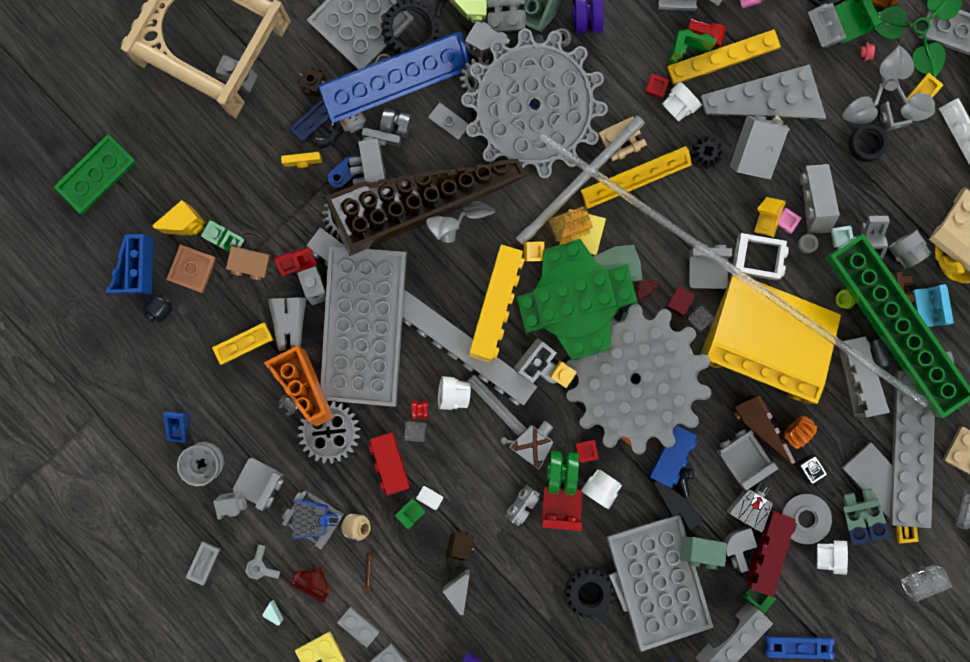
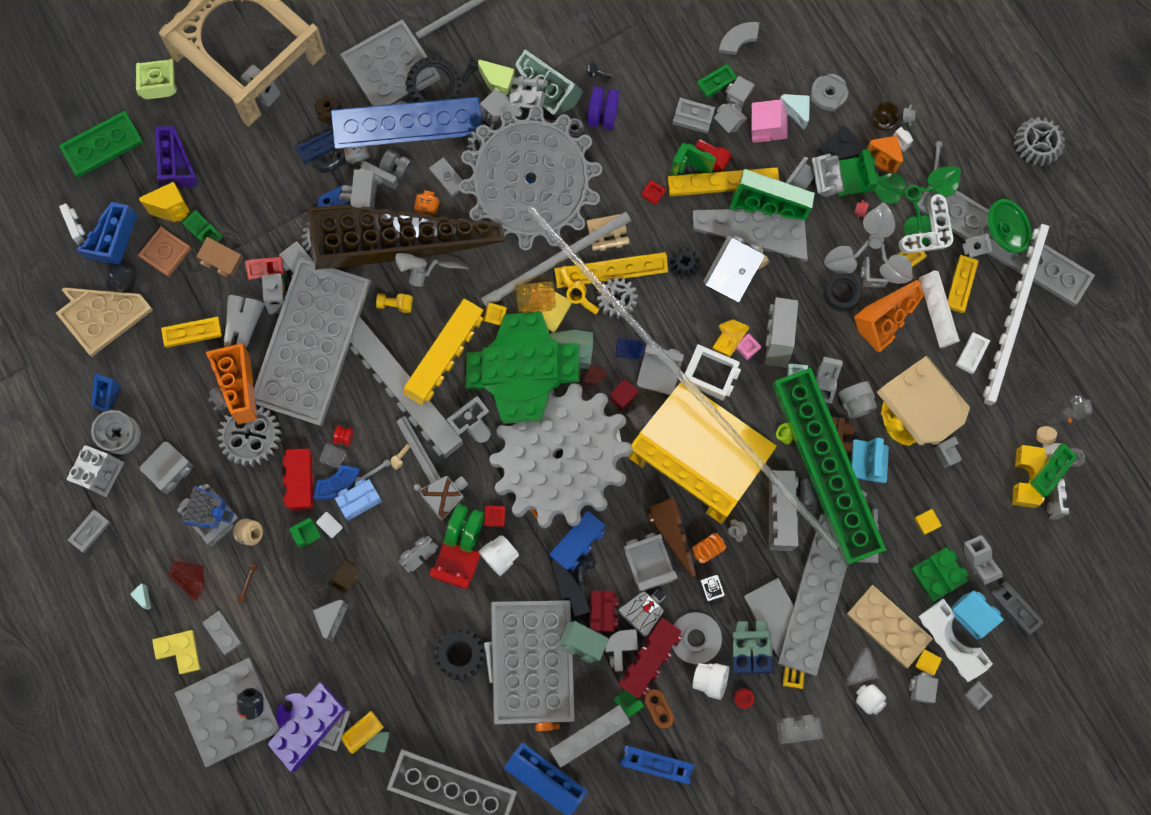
camera: 10 degrees right, 10 degrees down
light grey brick [213,492,247,520] -> none
light grey piece [245,545,280,580] -> none
yellow plate [281,152,323,168] -> none
white piece [438,376,471,410] -> none
yellow plate [549,361,577,388] -> none
white piece [662,82,702,122] -> none
light grey tile [798,234,819,254] -> none
none -> tan wing [56,288,153,357]
none -> white plate [59,204,85,245]
none -> light grey bracket [67,445,124,497]
none -> yellowish green slope [136,59,177,99]
none -> dark purple wedge [155,126,198,188]
none -> blue tile [313,465,360,500]
none -> light blue brick [335,479,382,521]
none -> light grey hinge [355,459,391,483]
none -> yellow leg [376,293,413,313]
none -> tan hand [391,444,410,470]
none -> orange head [414,191,440,217]
none -> orange piece [535,722,560,731]
none -> yellow piece [559,266,600,314]
none -> dark red brick [590,591,618,633]
none -> light grey gear [597,277,638,319]
none -> clear blue plate [615,338,645,360]
none -> dark orange plate [644,690,674,729]
none -> light grey plate [728,519,747,542]
none -> green wedge [729,169,815,221]
none -> red plate [734,688,754,709]
none -> light grey panel [786,157,815,190]
none -> orange wedge [854,280,924,352]
none -> white beam [899,194,953,254]

